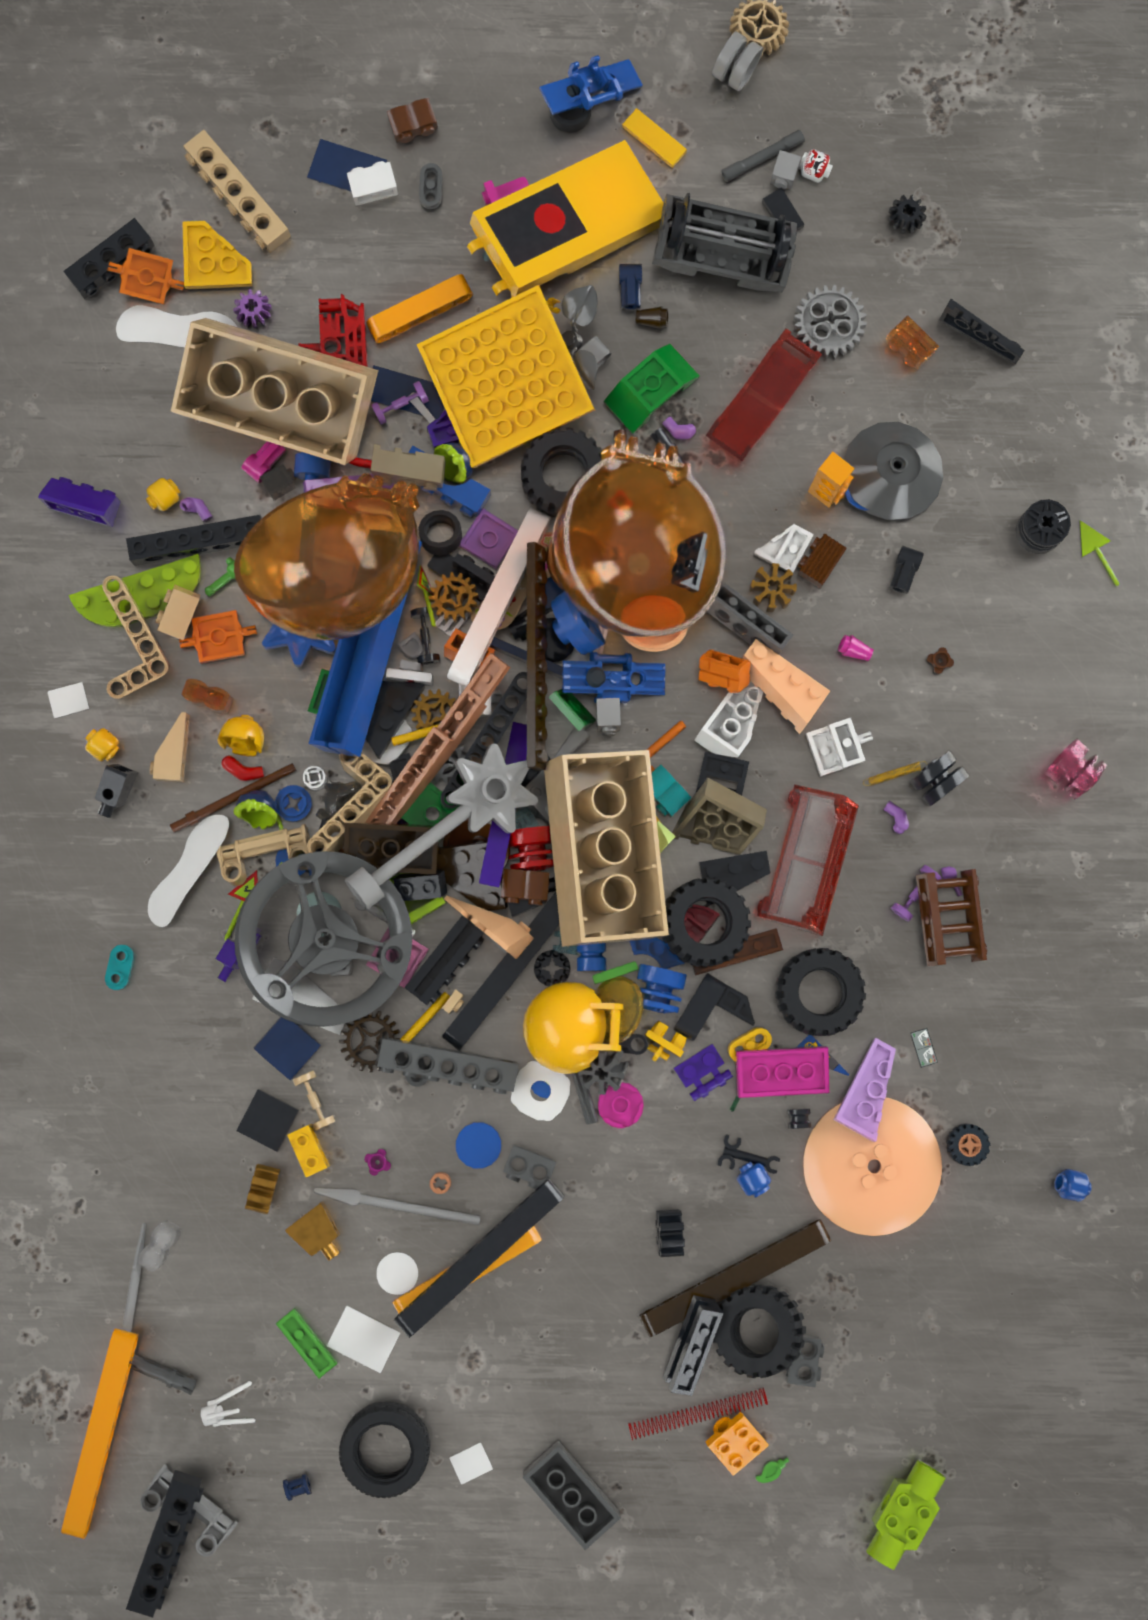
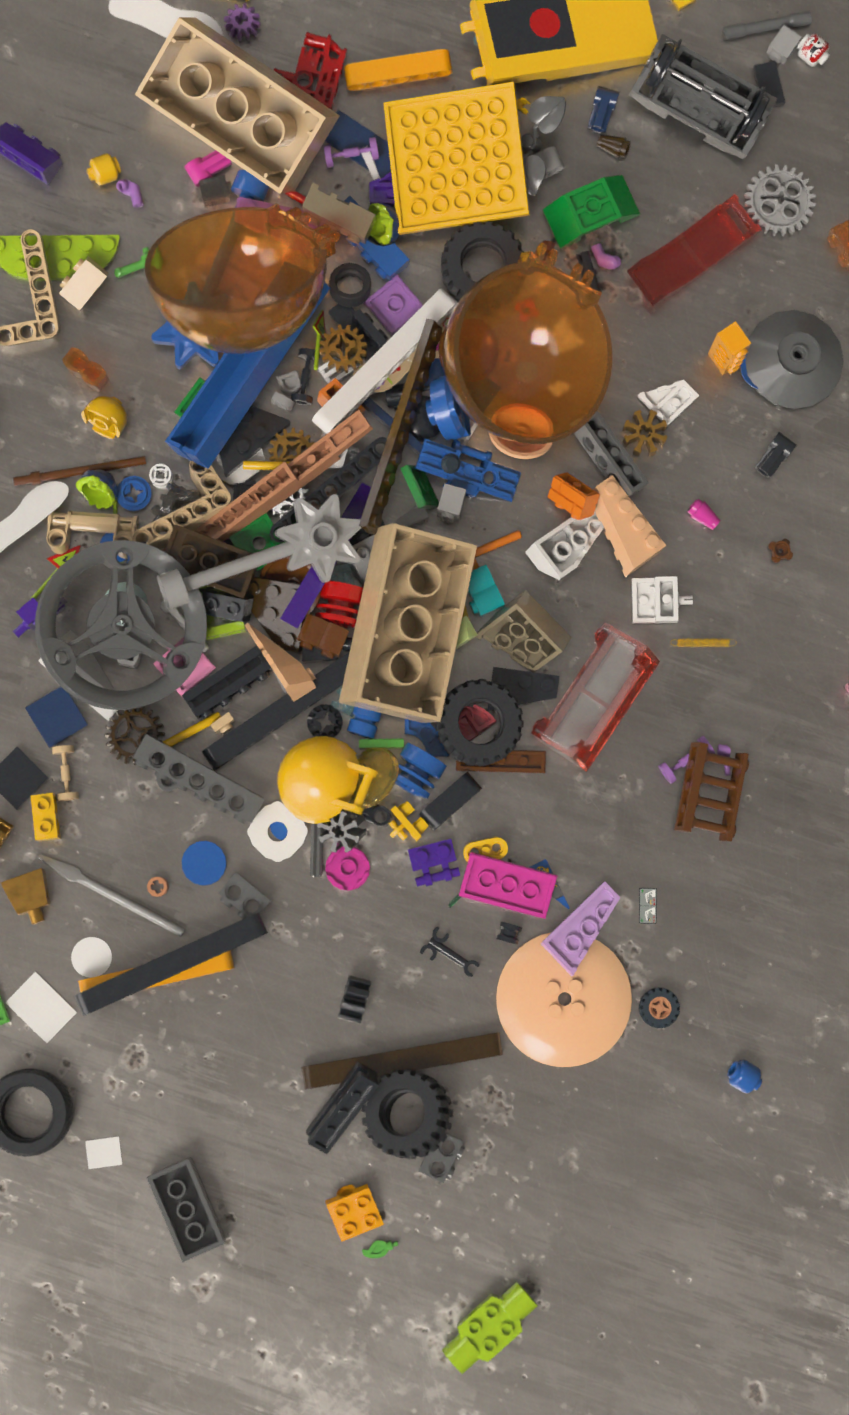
camera: 20 degrees right, 0 degrees up
black brick [126,515,268,566] -> none
tan slope [150,712,190,783] -> none
orange plate [179,610,257,664] -> none
red arm [221,755,264,781] -> none
magenta plate [364,1149,391,1176] -> none
white tile [386,668,433,686] -> none
red piece [628,1388,768,1440] -> none
black bracket [671,531,709,593] -> none
black plate [696,752,749,796] -> none
black tile [716,985,755,1026] -> none
blue head [737,1161,771,1198] -> none
black tyre [775,948,866,1036] -> none
reddish brown brick [797,534,847,589] -> none
medium lavender arm [883,801,909,834] -> none
black wheel [910,750,970,806] -> none

